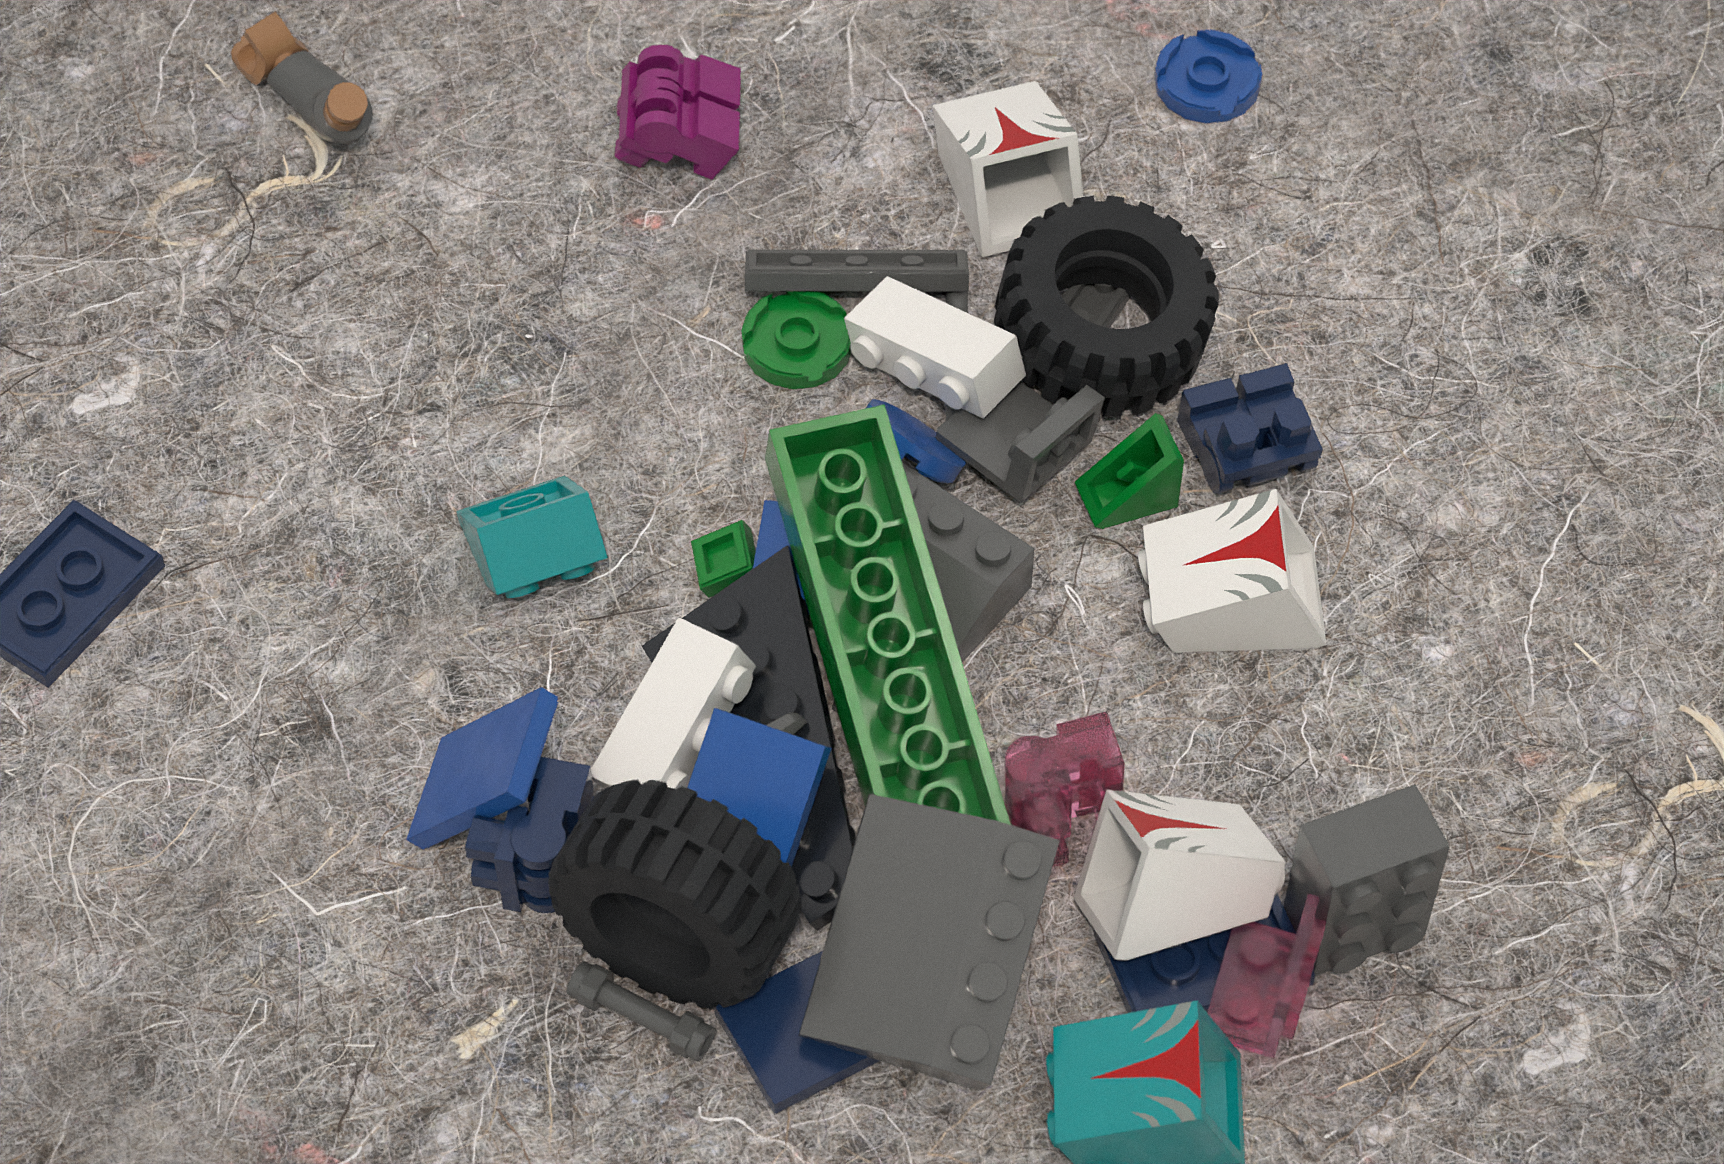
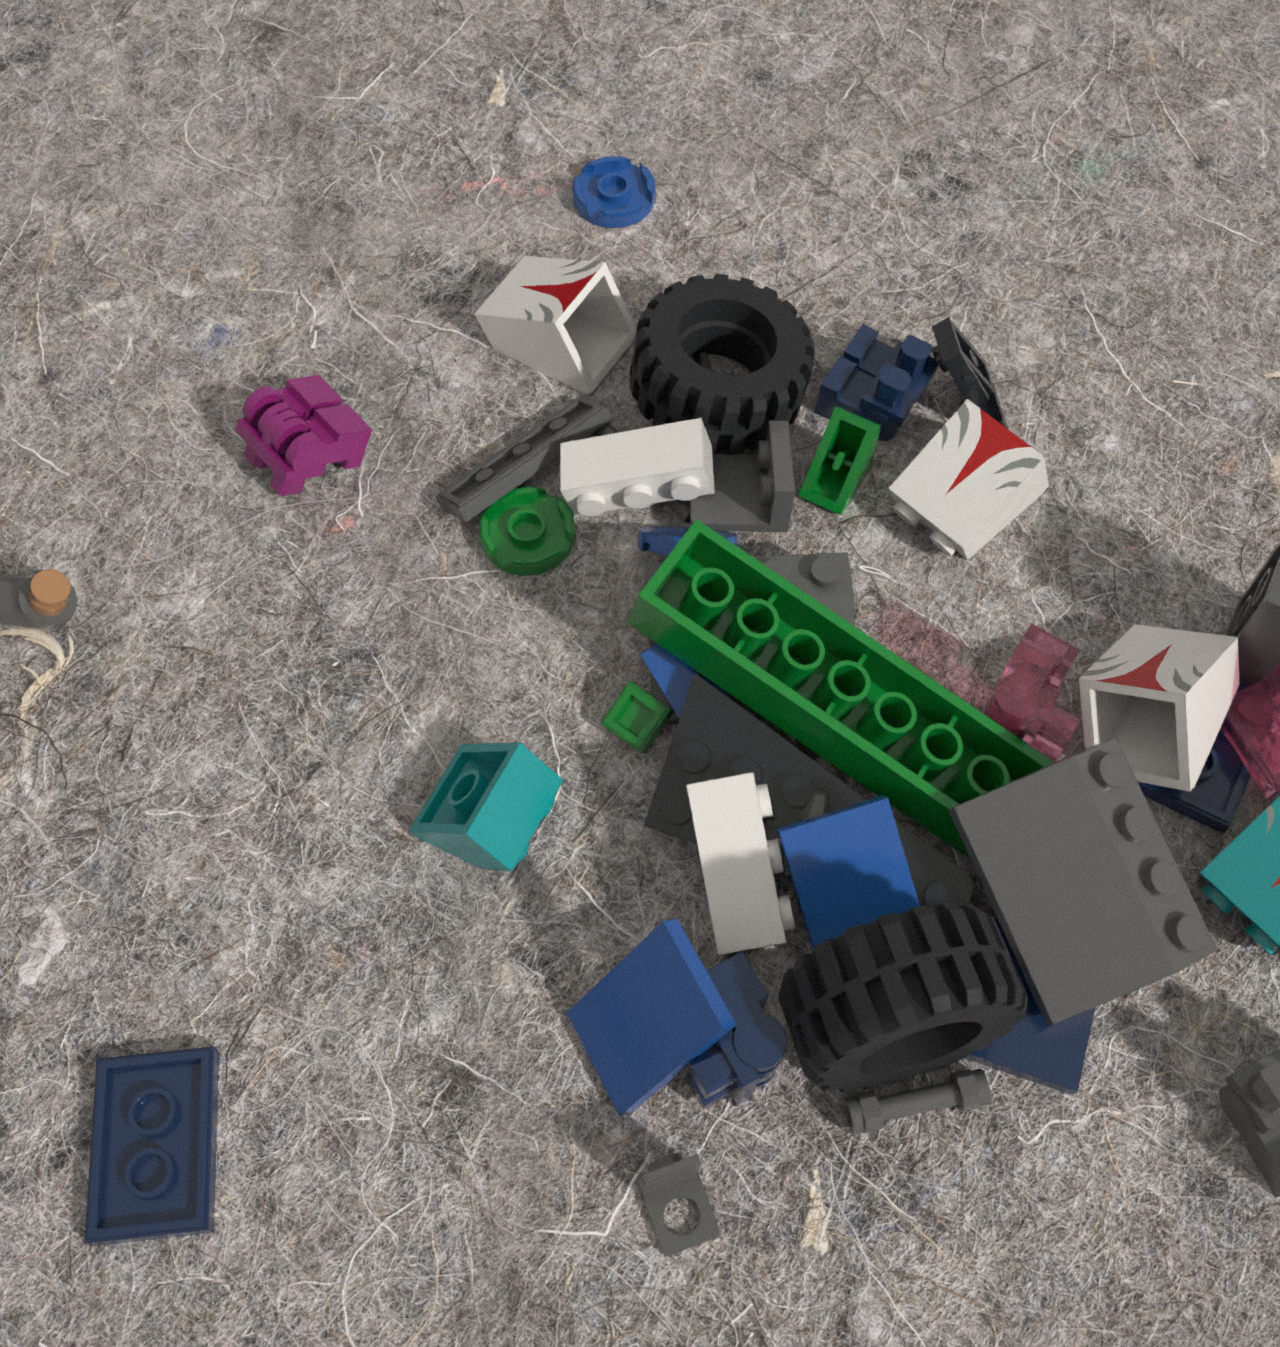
camera: 40 degrees left, 5 degrees up
none -> dark grey bracket [639,1153,719,1257]
none -> black wing [932,317,1009,430]

